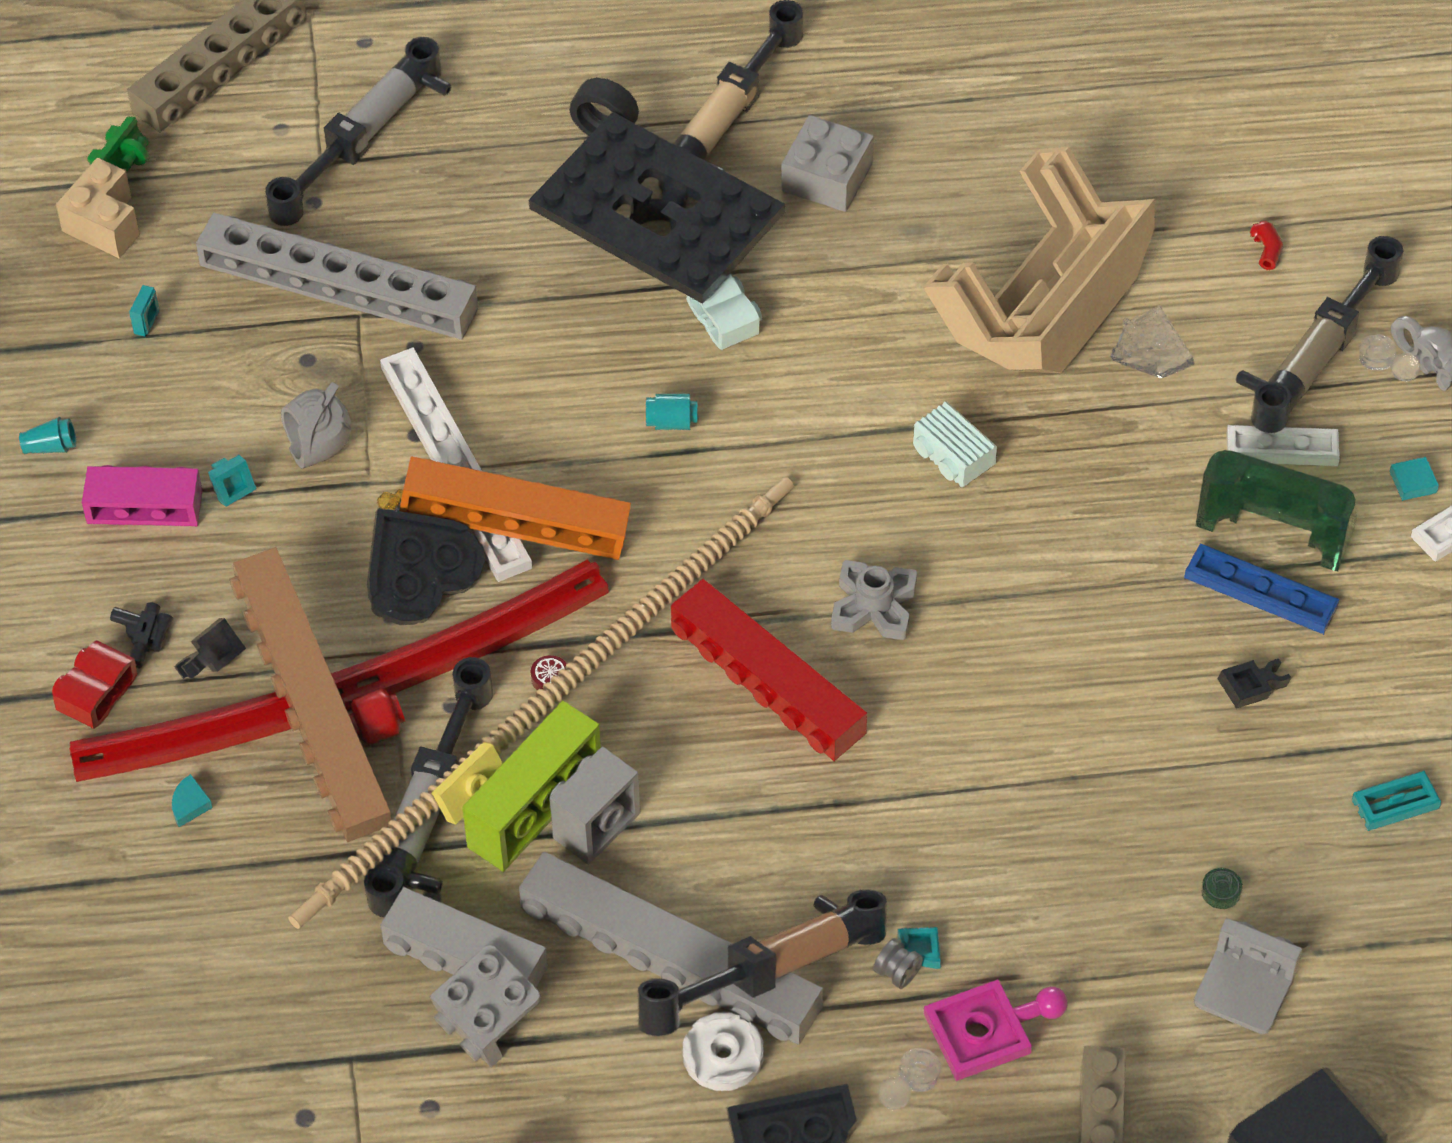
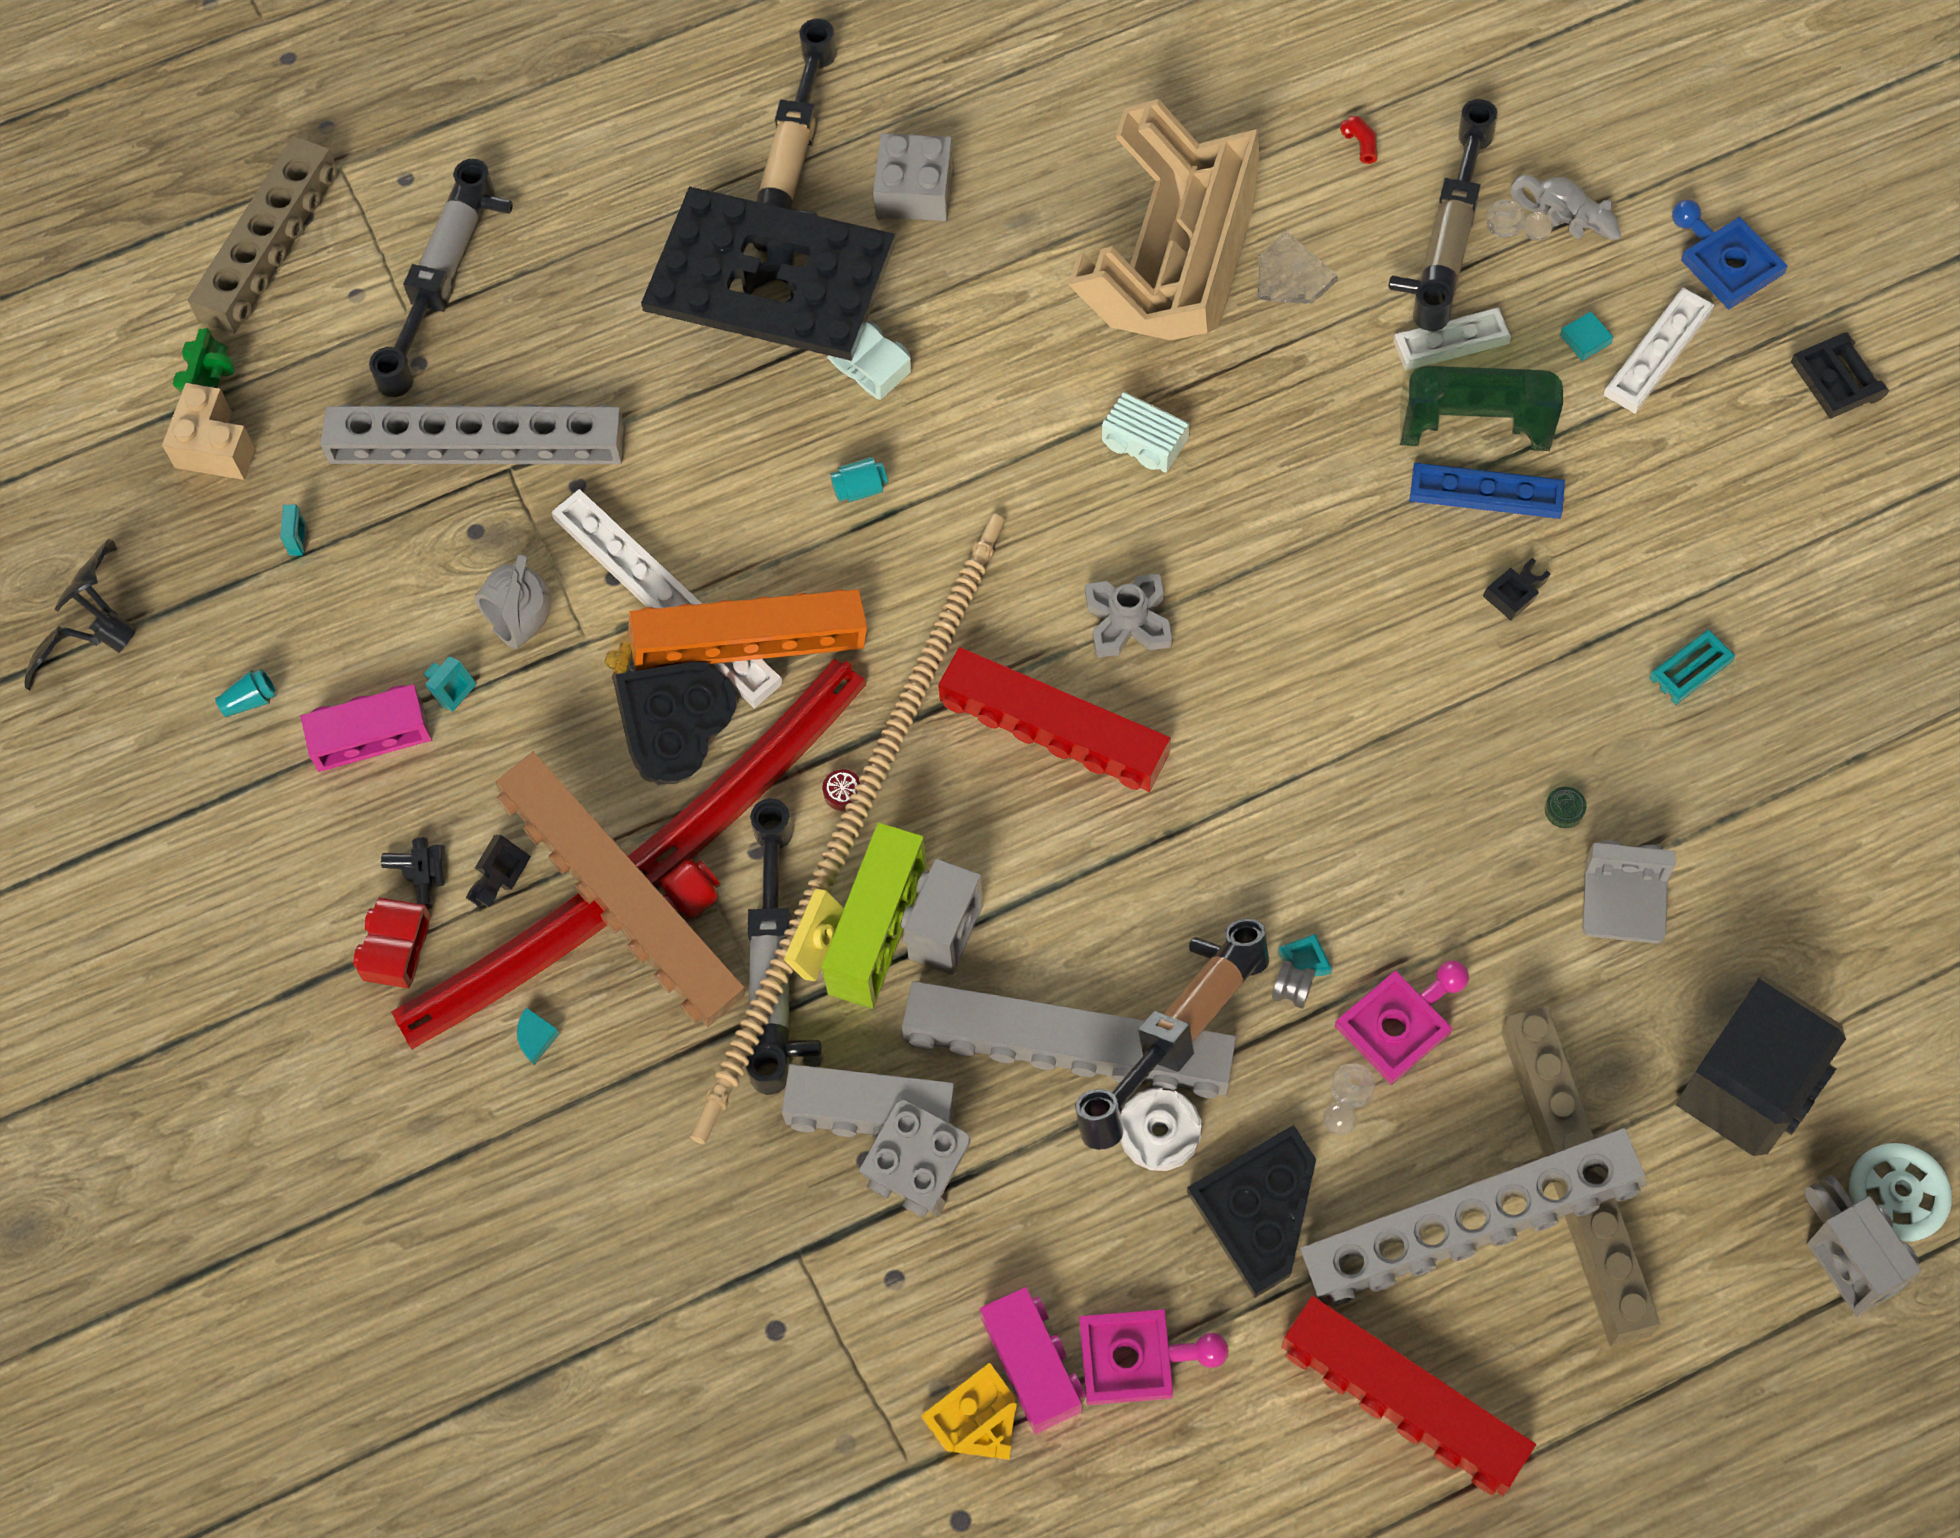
camera: 15 degrees left, 10 degrees up
black tyre [569,77,639,136] -> none

